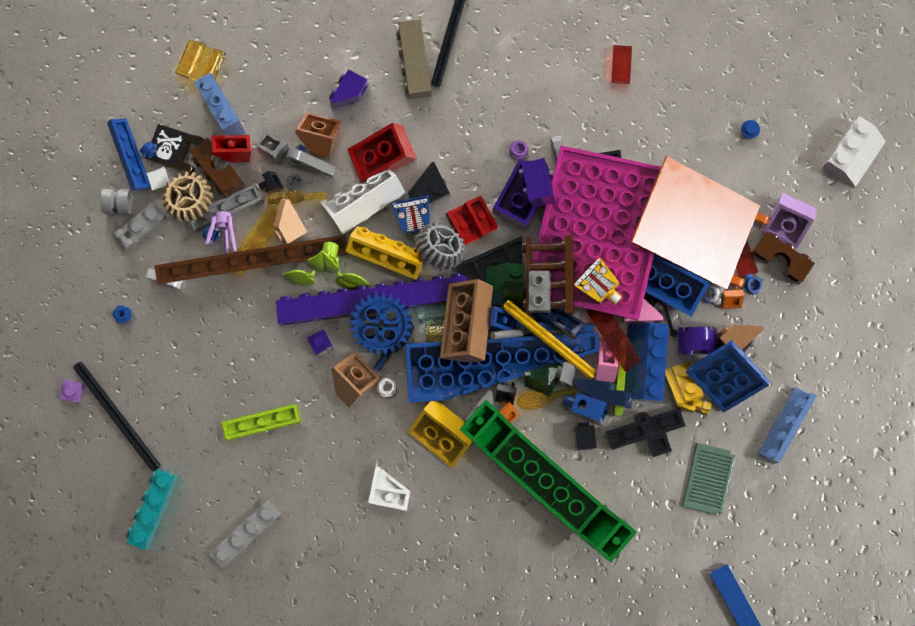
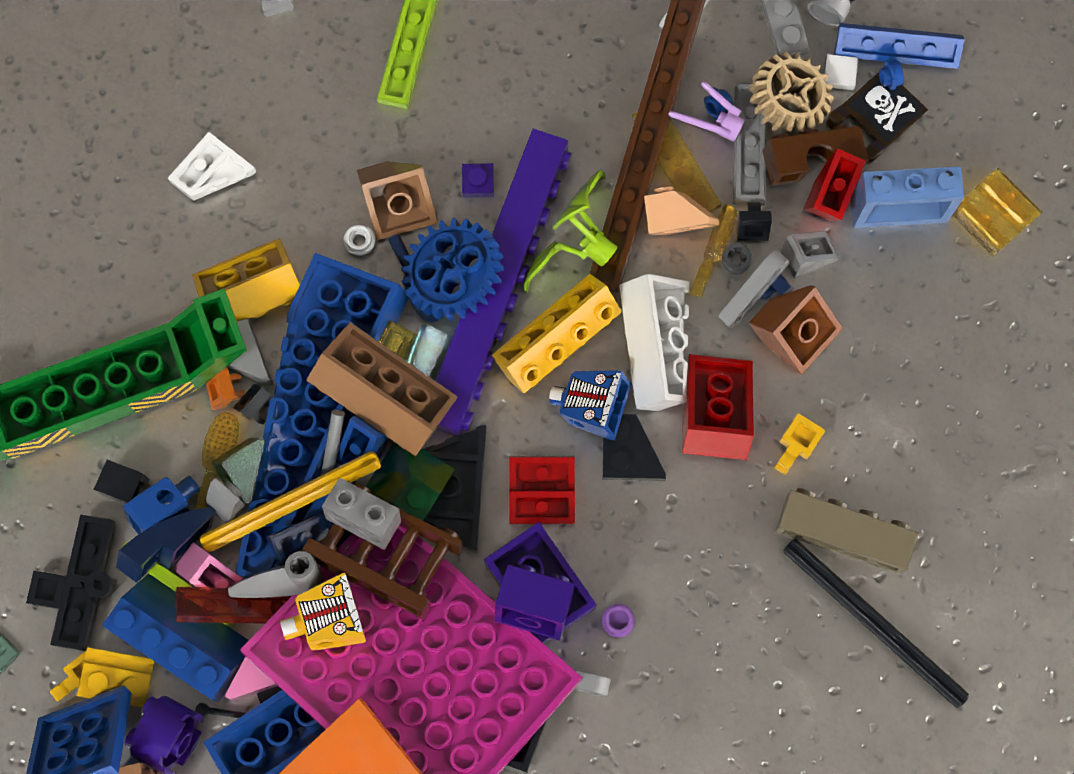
camera: 120 degrees right, 5 degrees down
dark purple slope [329,69,369,108] -> none
light grey gear [415,222,466,271] -> none
none -> light grey piece [228,551,323,598]
none -> yellow plate [774,413,826,475]

